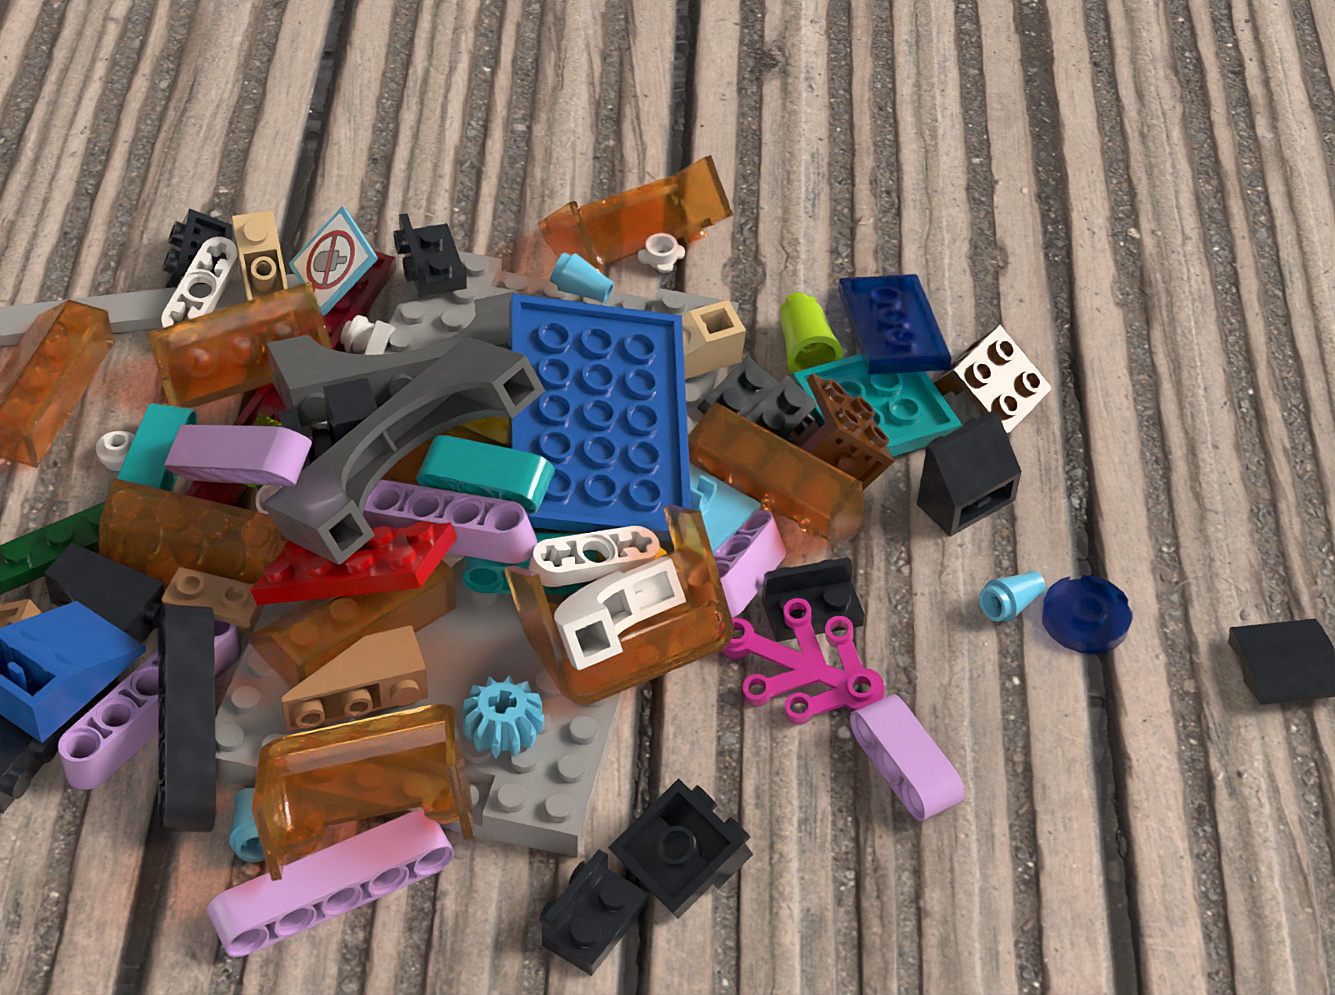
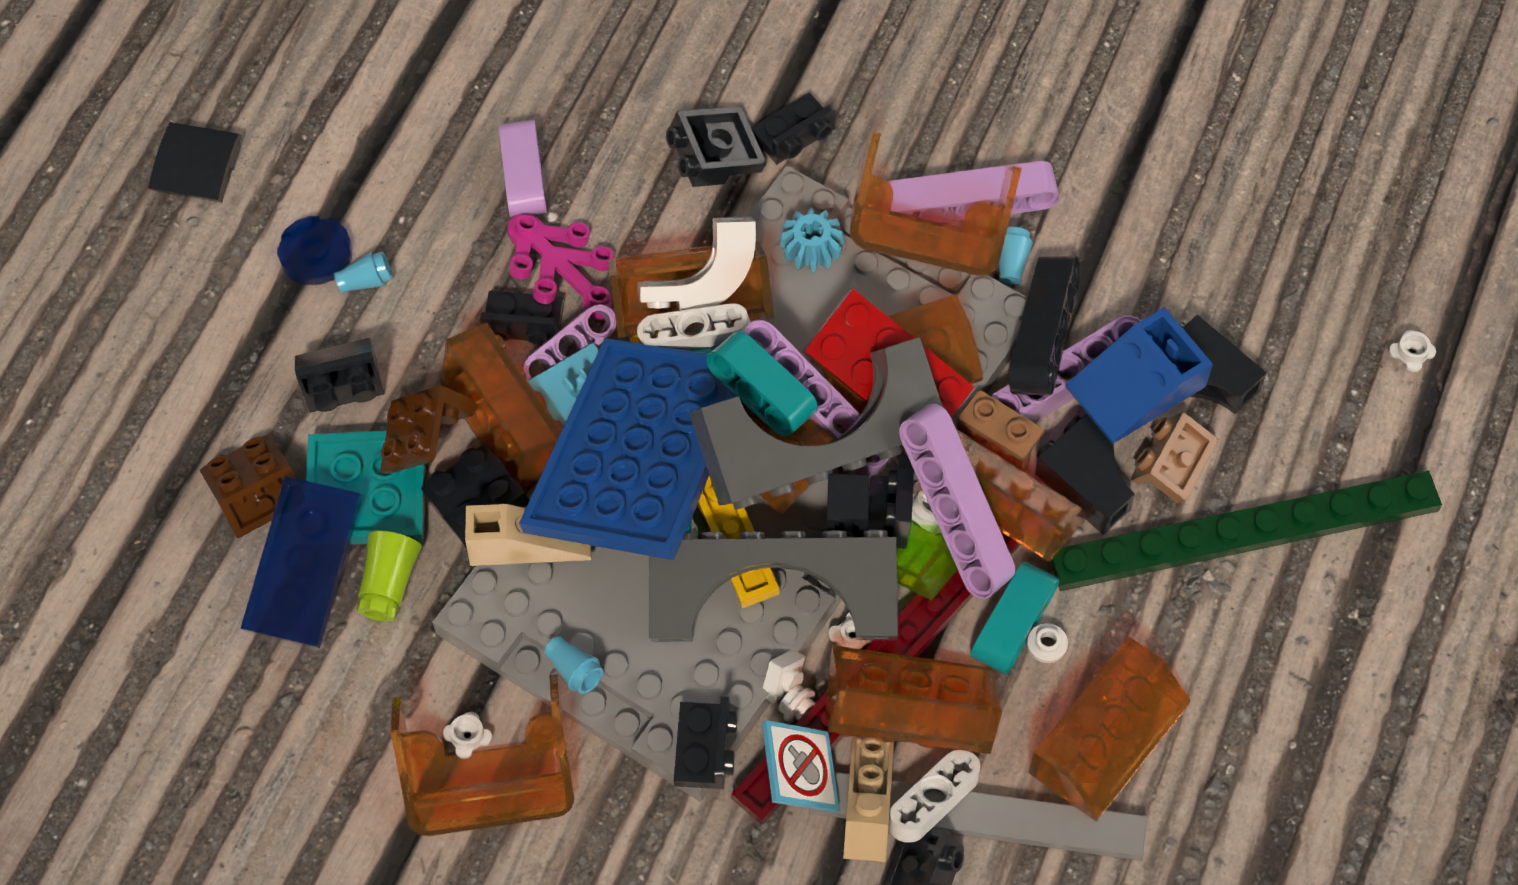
camera: 155 degrees left, 15 degrees up
medium nougat slope [281,625,428,732] -> none

